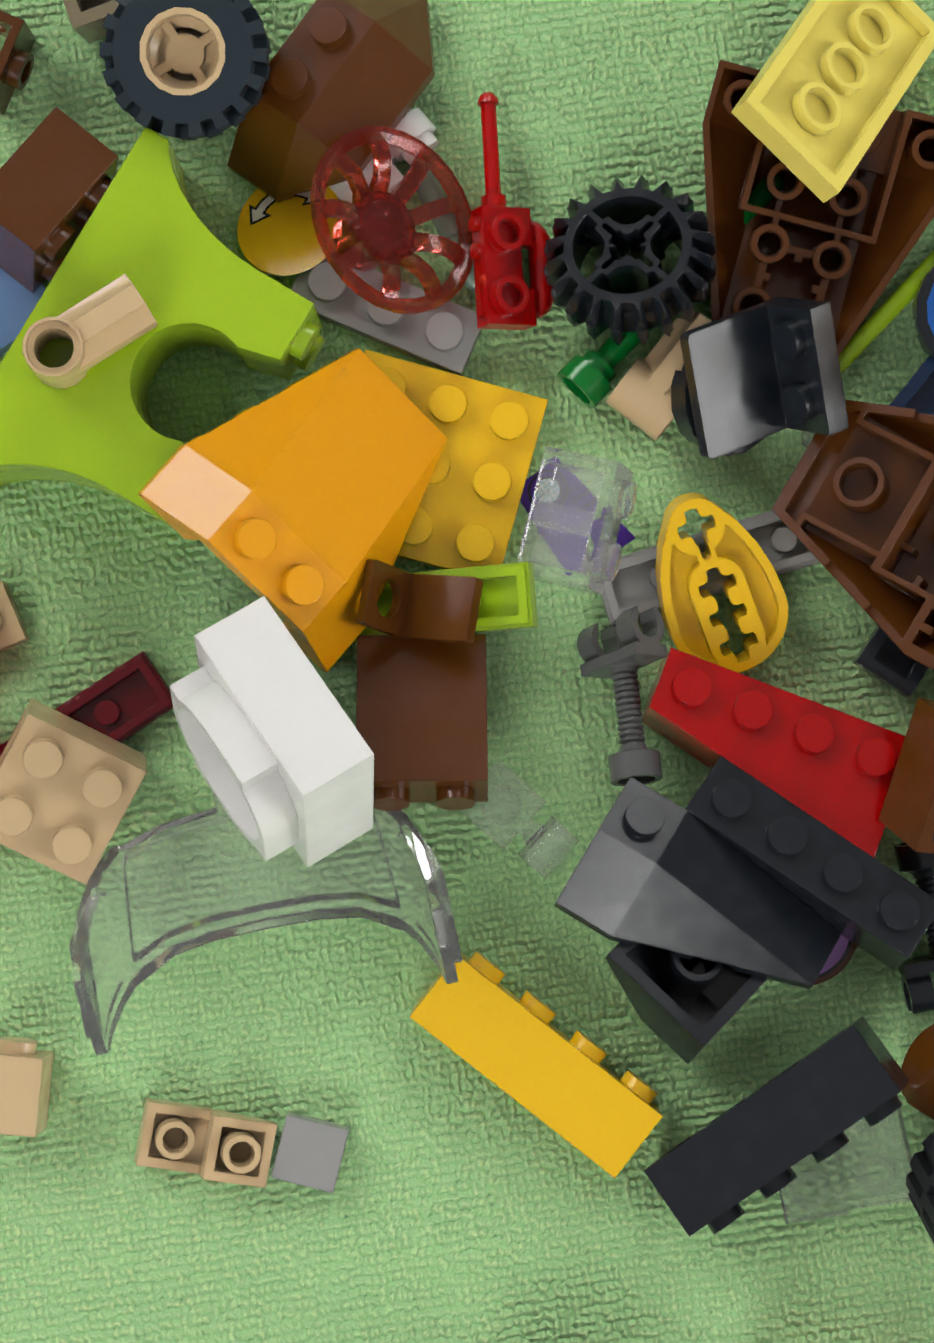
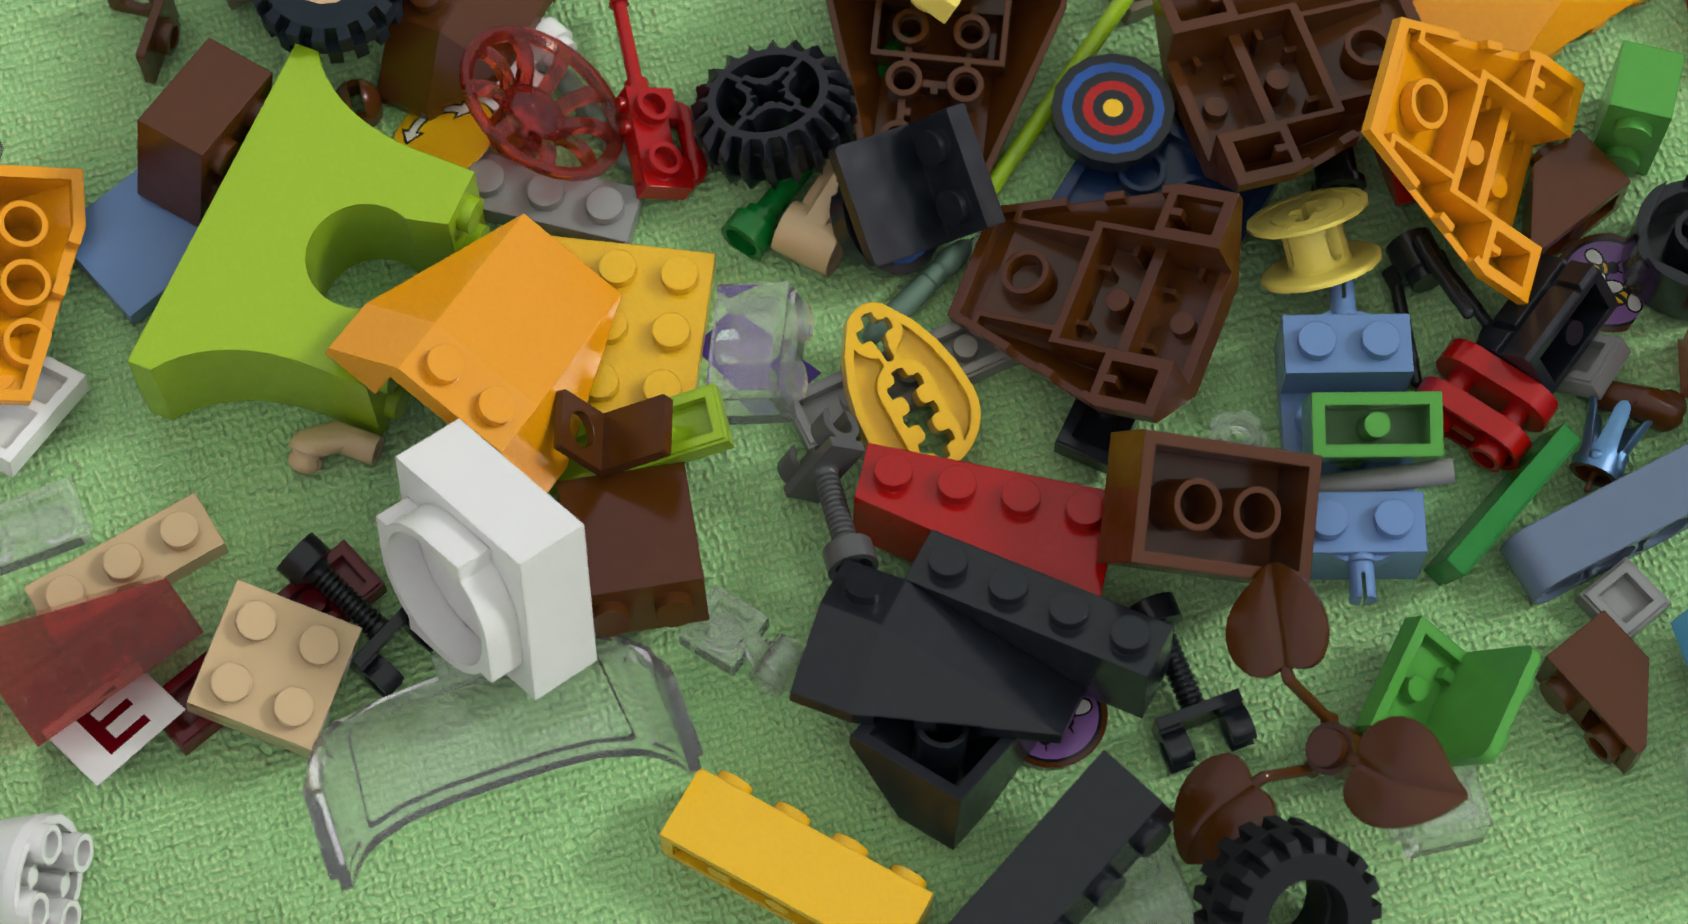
camera: 15 degrees left, 20 degrees down
tan piece [22,274,158,388] -> none
none -> black bar [276,532,434,700]
none -> tan arm [287,420,385,474]
none -> reddish brown hinge [335,78,384,127]
none -> sand green piece [862,239,973,344]

